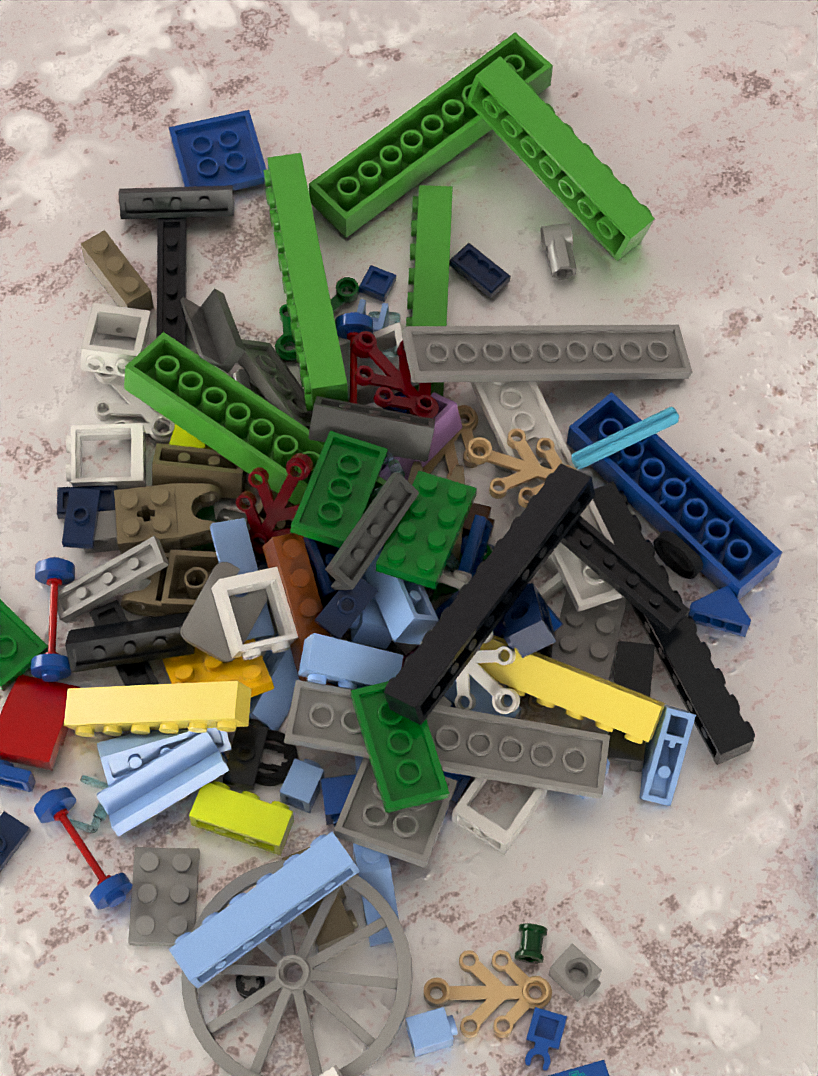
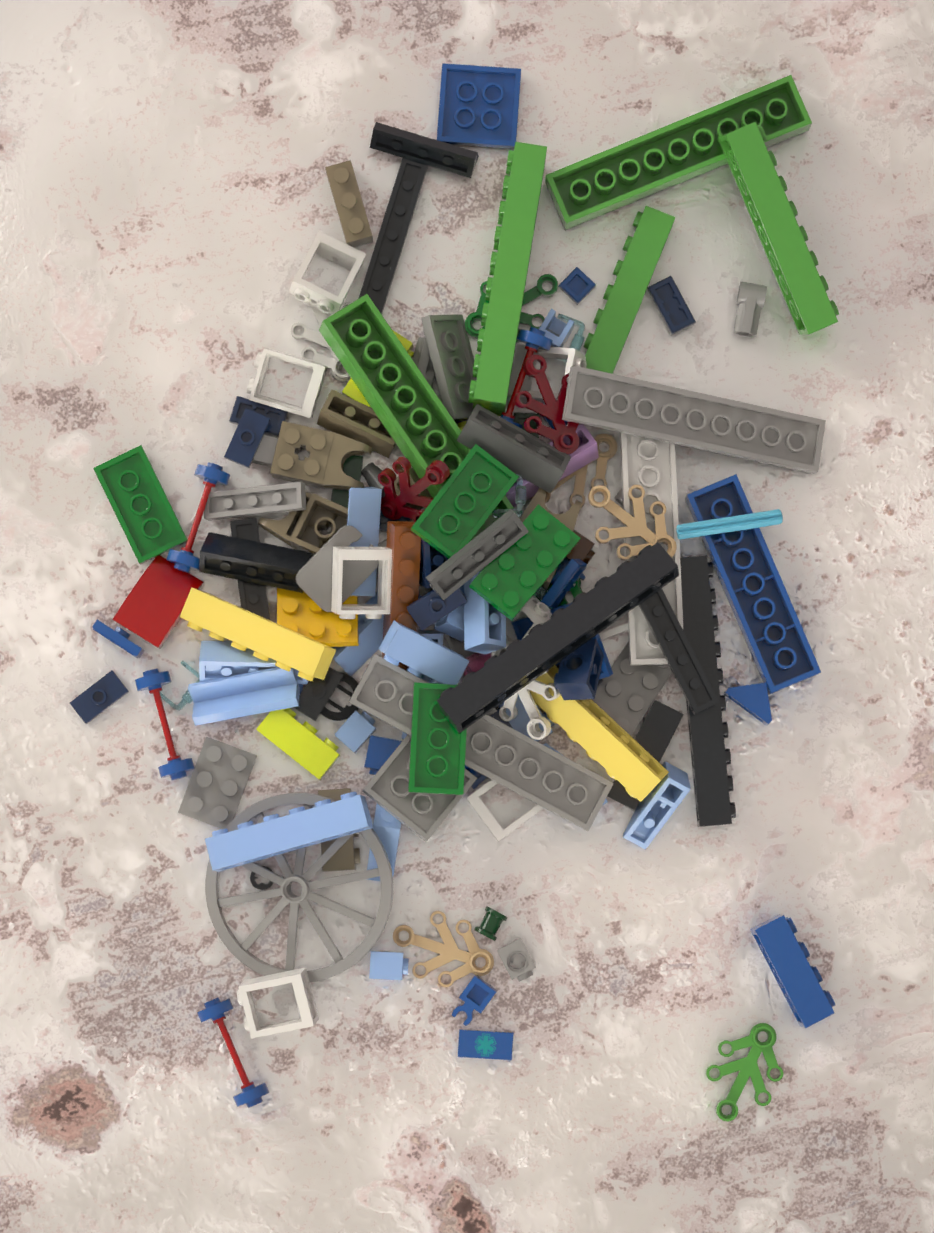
camera: 20 degrees right, 20 degrees up
dark grey panel [180,288,246,373] -> none
black piece [653,531,703,579] -> none

